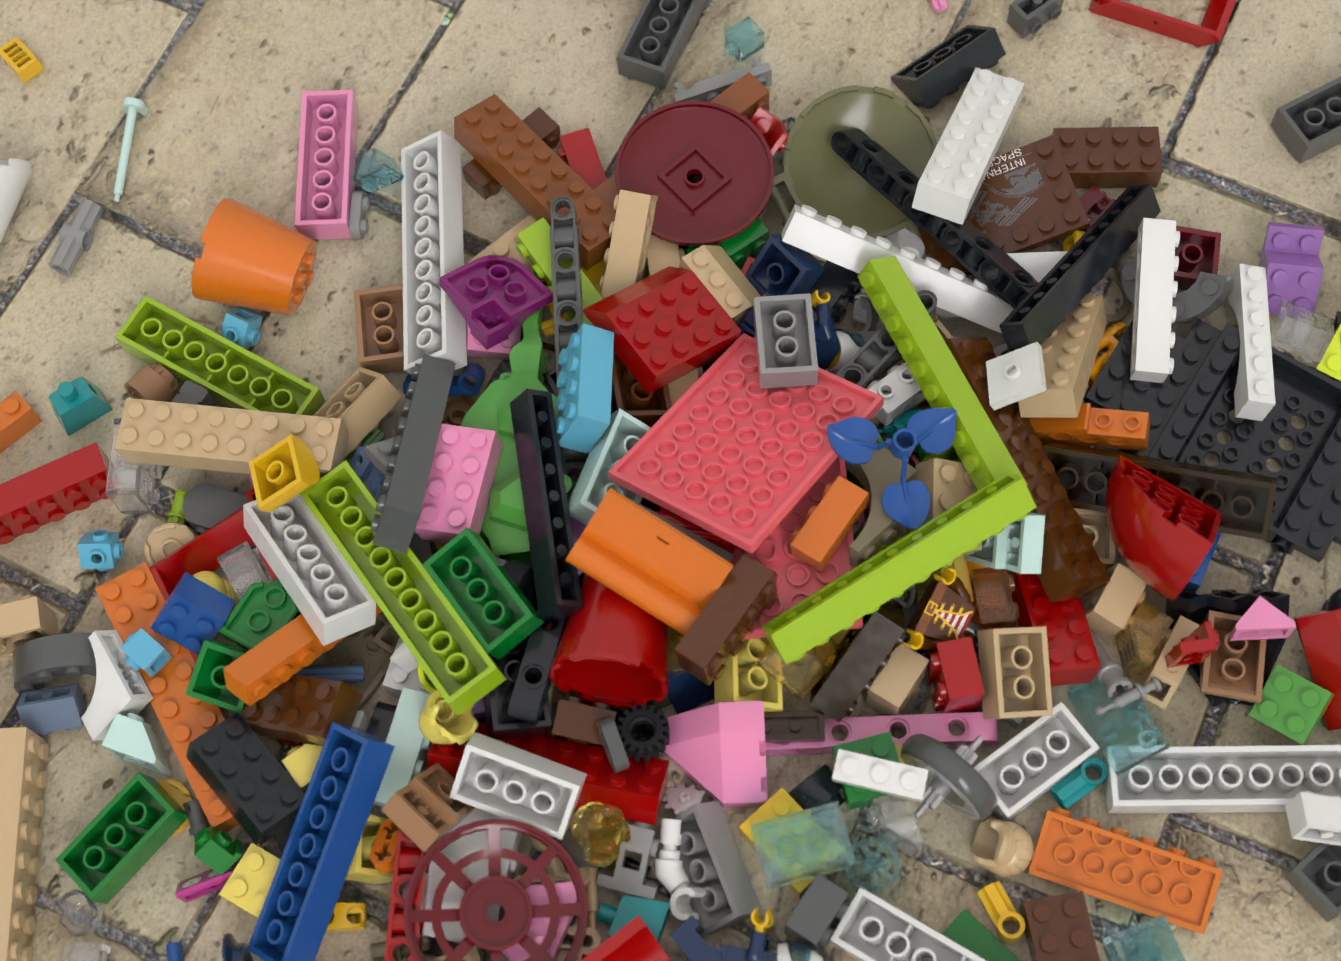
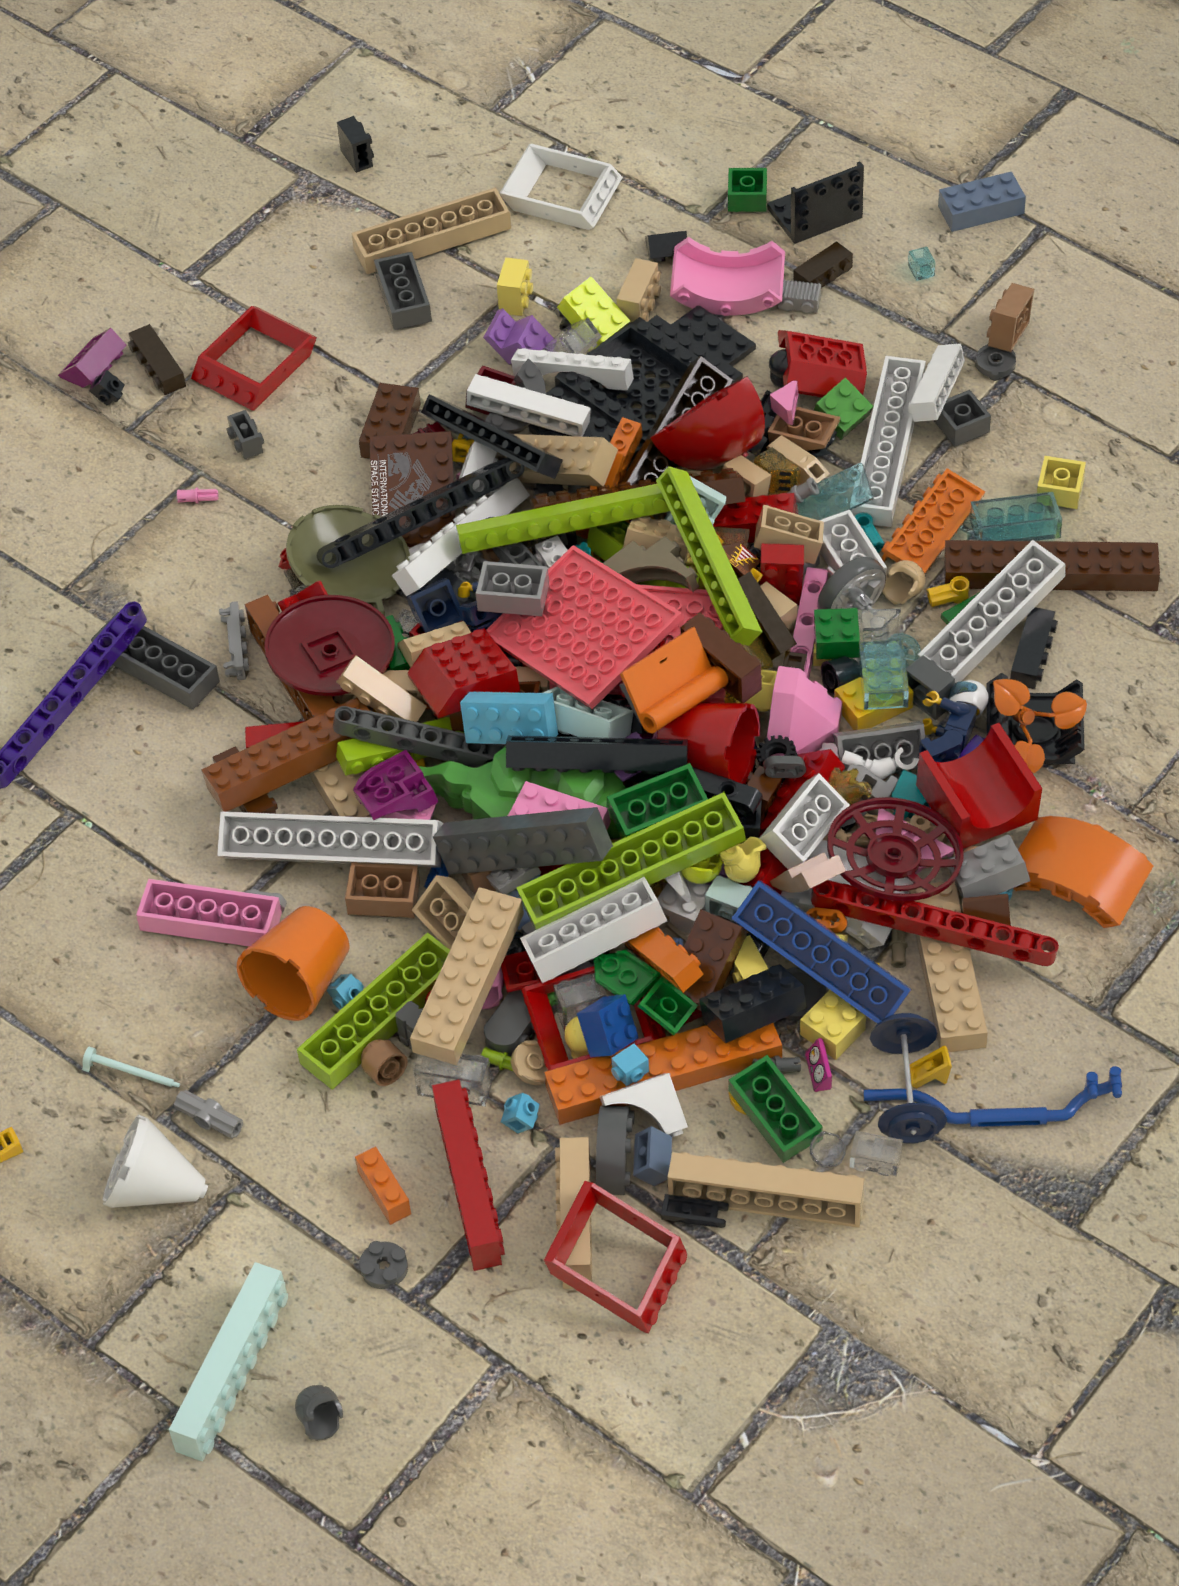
camera: 80 degrees left, 15 degrees down
teal torso [49,377,113,436] -> none
light aqua slope [102,713,172,777] -> none
green brick [194,825,242,875] -> none
yellow brick [249,434,320,512] -> none
clear light blue slope [352,148,404,193] -> none
clear light blue brick [724,16,764,62] -> none
orange brick [789,476,869,572] -> none
blue plant [827,408,957,530] -> none
white brick [832,749,929,802] -> none
black slope [890,25,1006,108] -> none
white brick [911,68,1025,225] -> none
white plate [986,342,1047,410] -> none
light grey piece [1095,677,1162,715] -> none
red bracket [1165,621,1219,668] -> none

